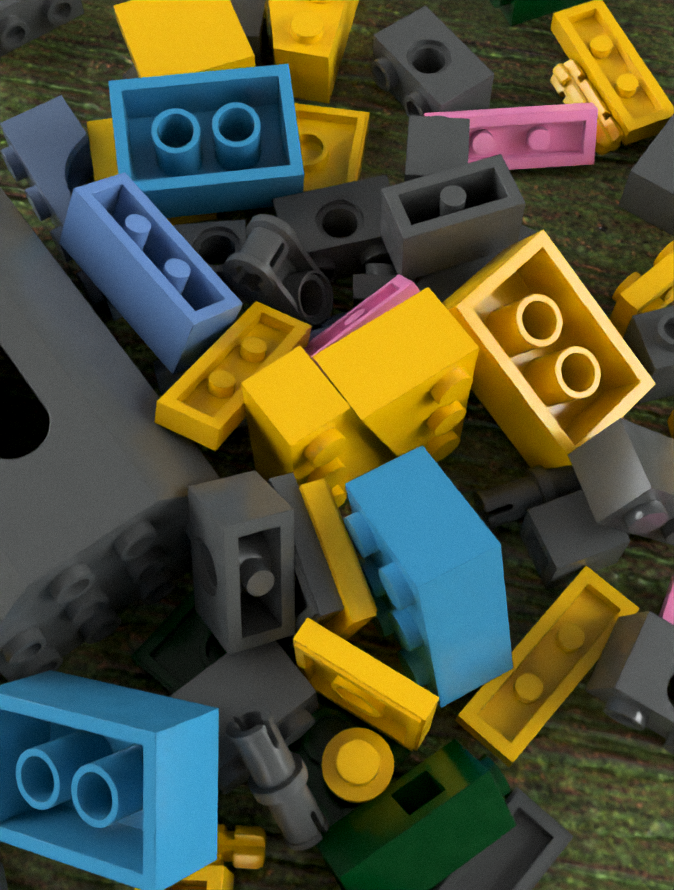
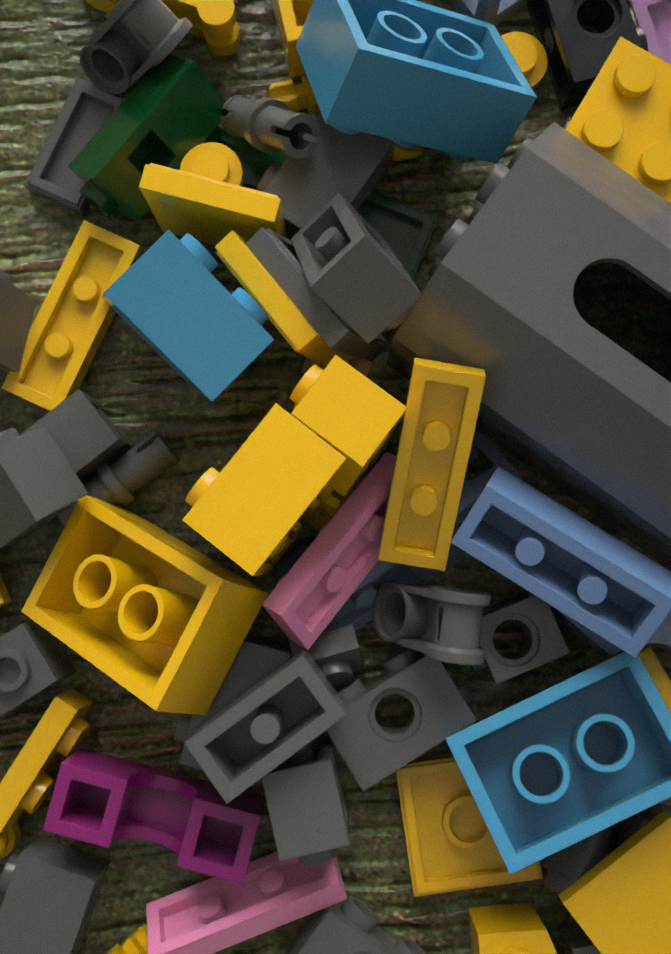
camera: 165 degrees right, 20 degrees up
none -> magenta arch [43,748,266,885]

